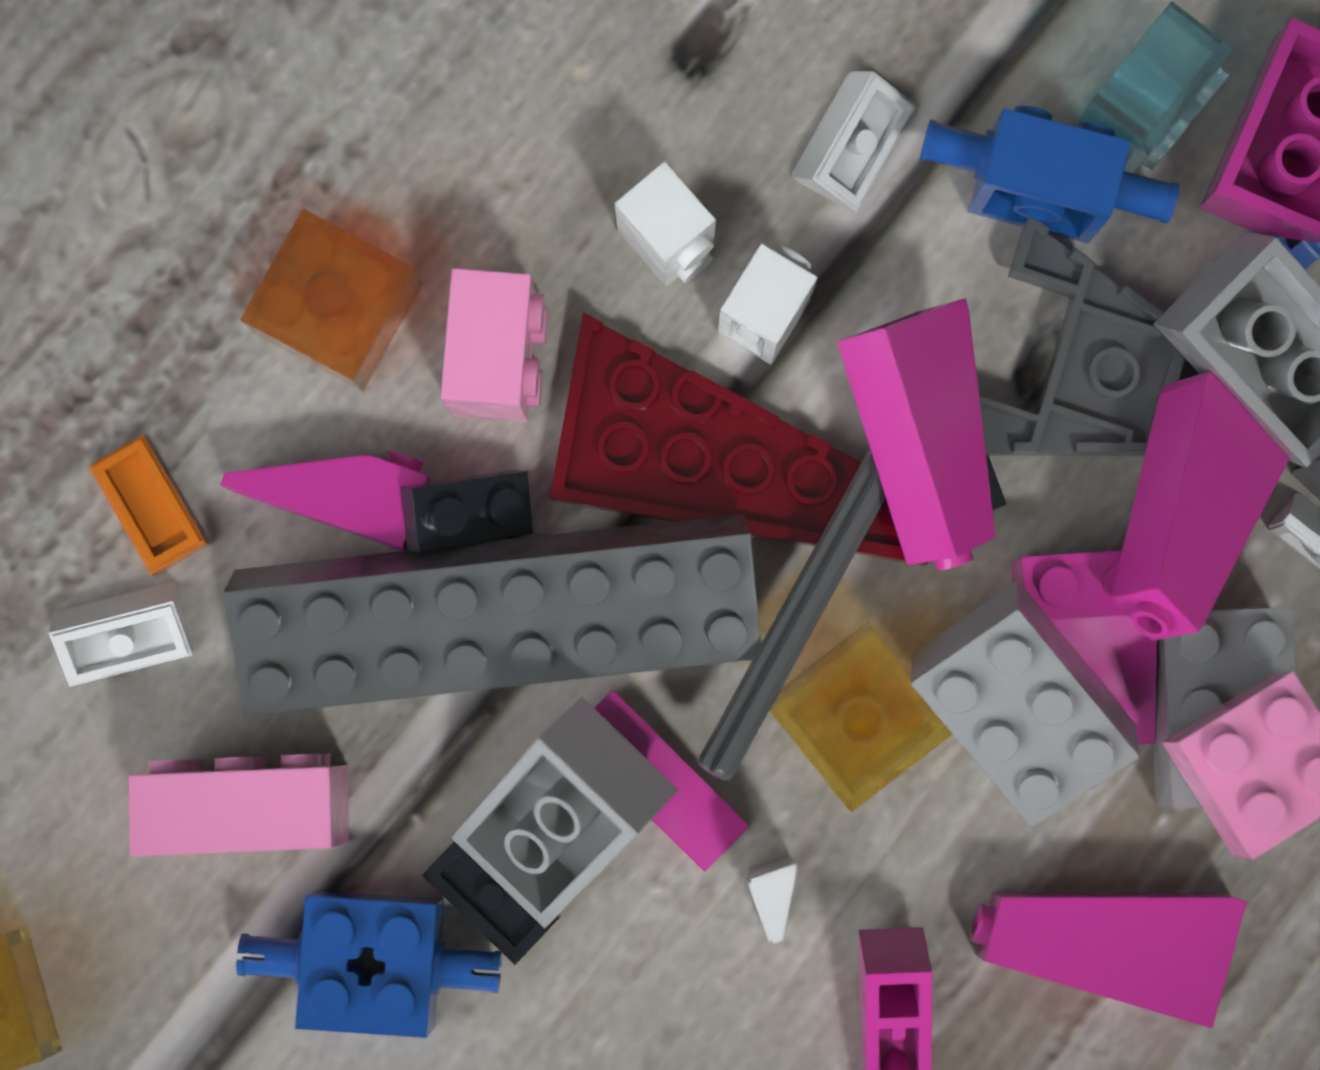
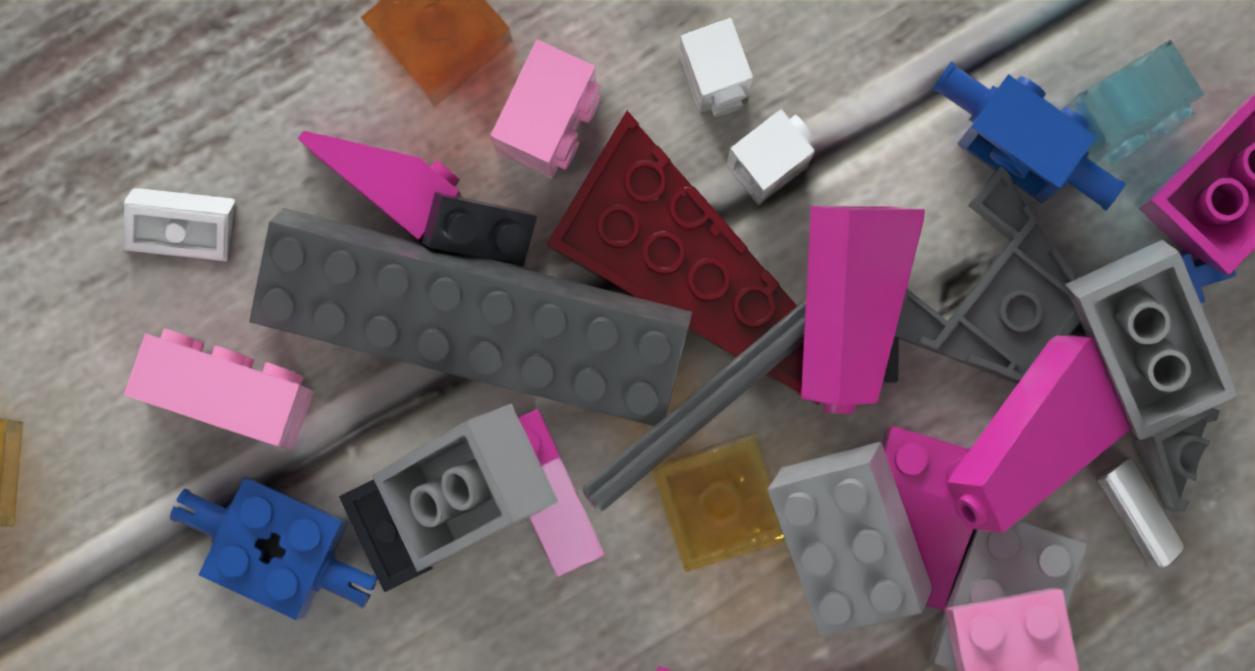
camera: 20 degrees right, 0 degrees up
orange tile [88,434,210,576] -> none
white slope [745,856,797,944] -> none
white slope [791,71,917,212] -> none

